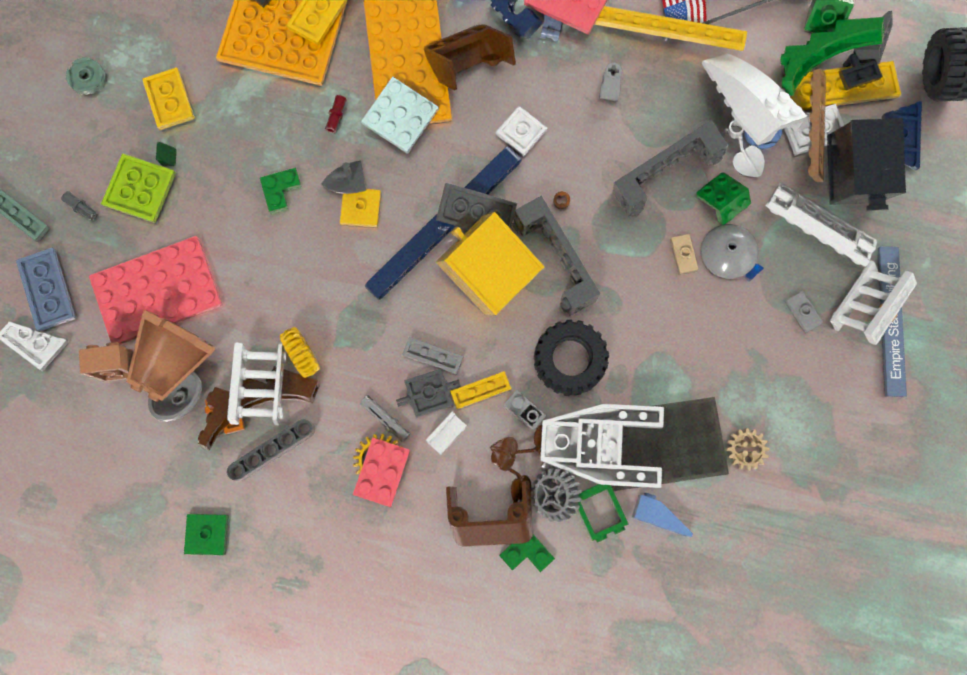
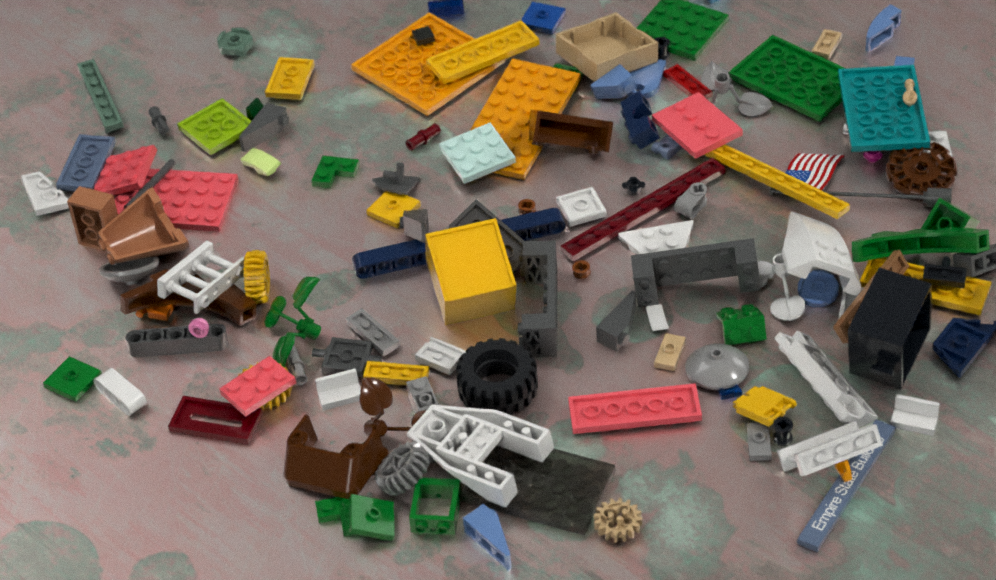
camera: 35 degrees right, 35 degrees down
none -> white beam [93,368,147,416]
none -> coral plate [94,144,157,196]
none -> dark grey bar [124,159,176,209]
none -> dark red piece [168,395,263,445]
none -> bright pink plate [188,318,209,338]
none -> dark grey slope [239,103,289,152]
none -> yellowish green slope [240,148,281,176]
none -> green plant [264,276,321,367]
none -> green plate [349,494,395,541]
none -> dark grey slope [400,209,429,242]
none -> white plate [415,336,466,375]
none -> dark orange bush [518,199,536,215]
none -> dark red plate [560,158,725,262]
none -> coral plate [568,383,702,434]
none -> dark grey slope [596,290,636,352]
none -> white wing [618,220,693,254]
none -> black plate [622,177,645,196]
none -> white sticker [646,304,669,331]
none -> yellow plate [733,386,797,427]
none -> black bush [773,417,793,446]
none -> white panel [890,394,940,436]

